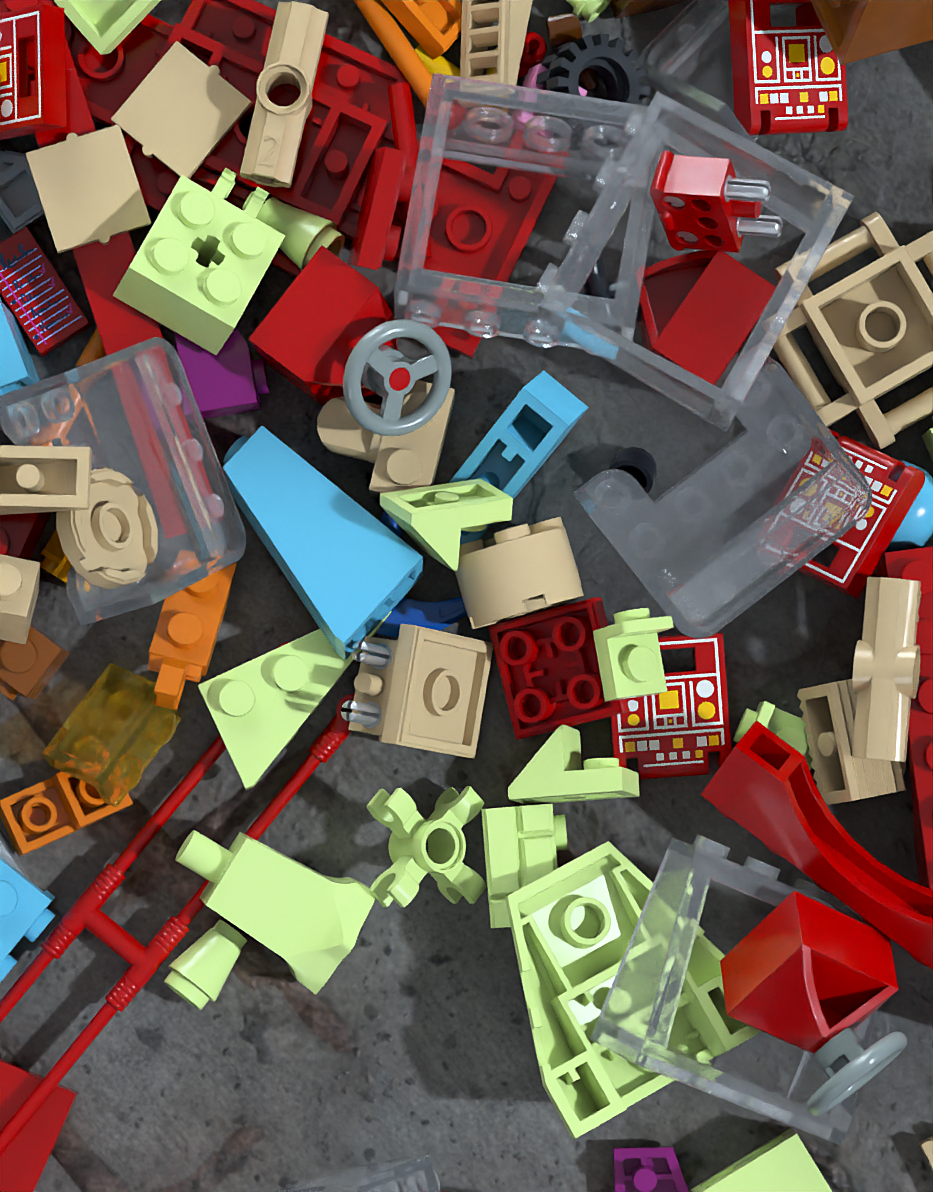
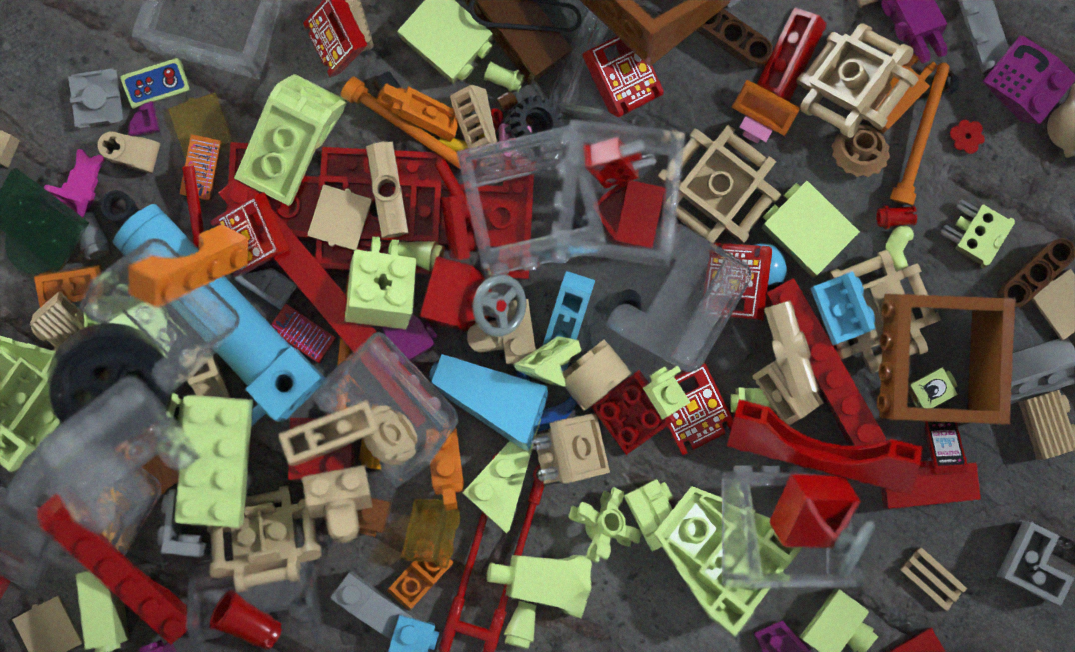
camera: 25 degrees left, 0 degrees up
tan piece [25,124,151,253] -> none
yellowish green slope [508,725,640,805] -> none

